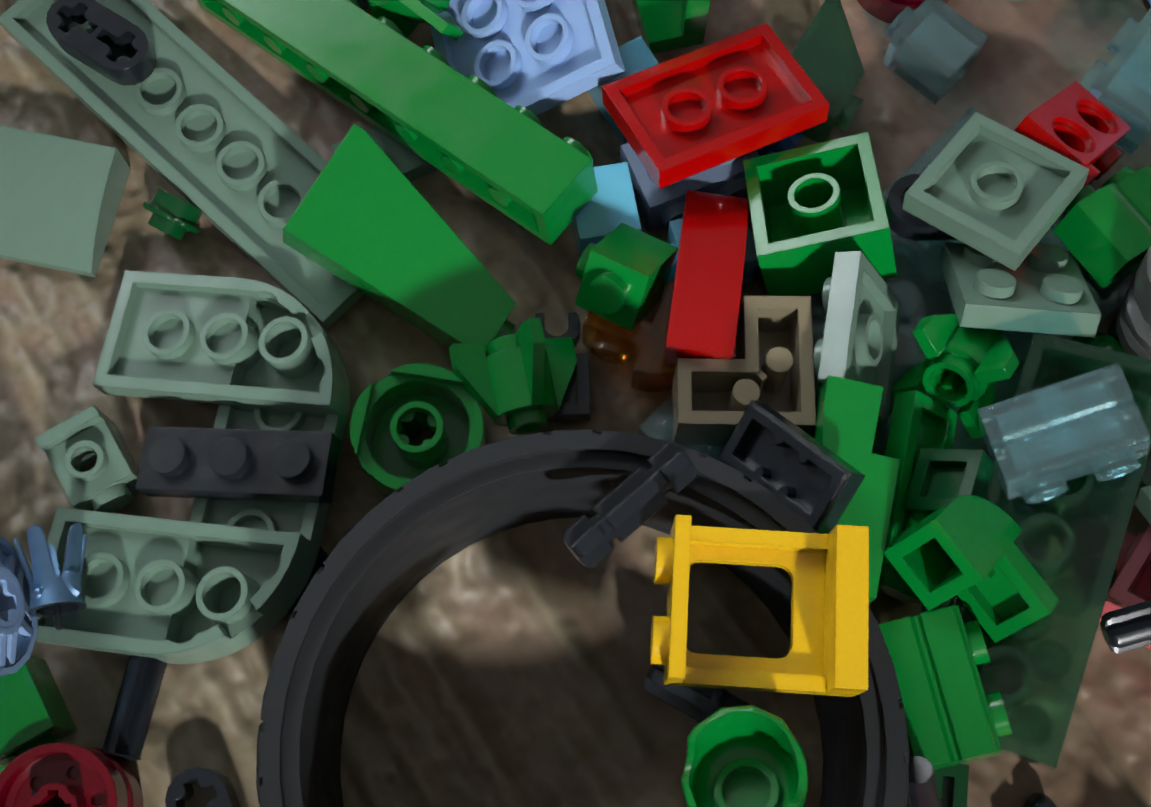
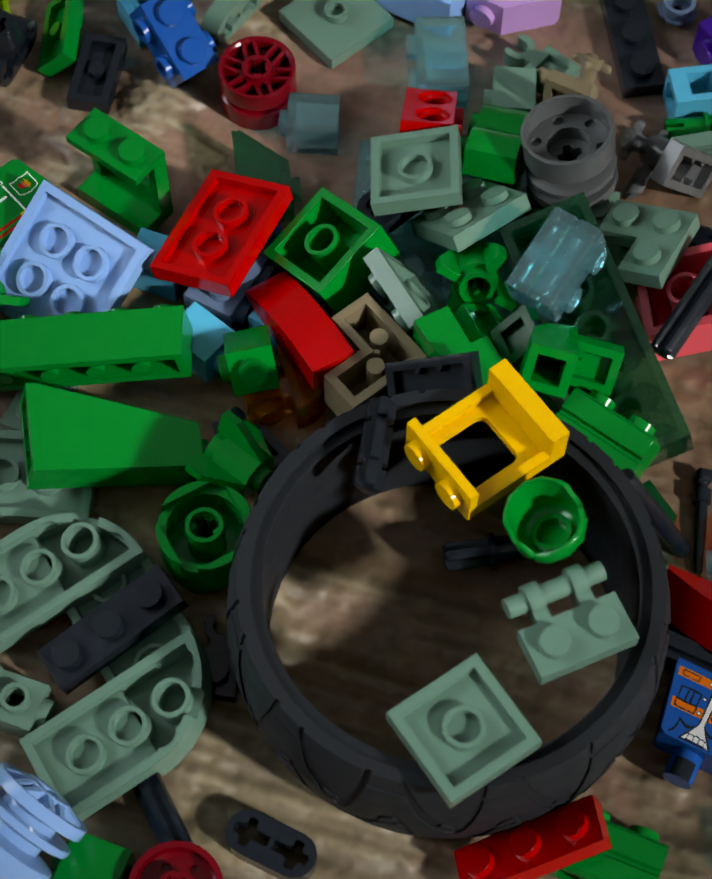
camera: 40 degrees left, 10 degrees down
flat silver piece [12,522,87,631] -> none

